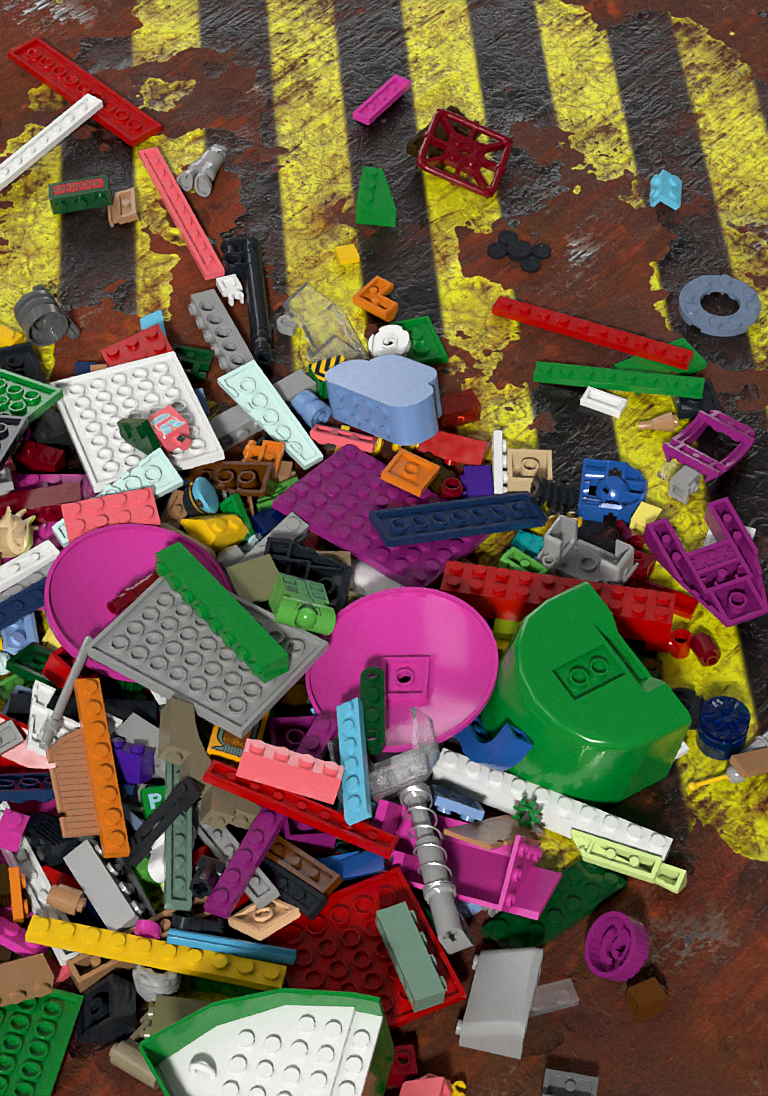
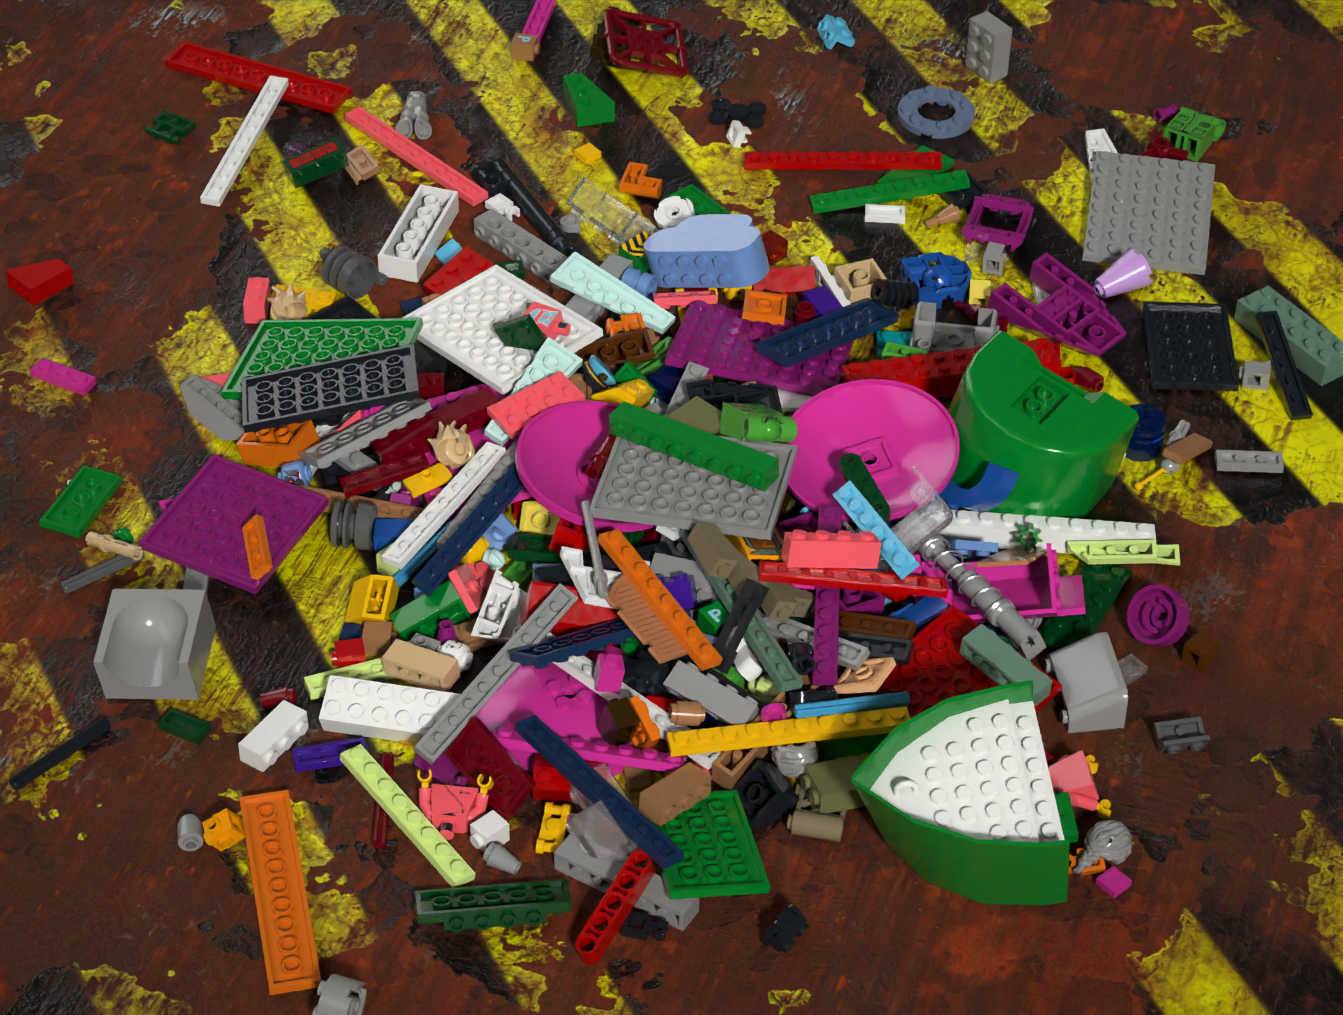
camera: 20 degrees left, 5 degrees down
none -> clear purple brick [283,140,310,158]
none -> white brick [378,184,459,283]
none -> medium nougat brick [511,33,541,62]
none -> white tile [726,120,751,148]

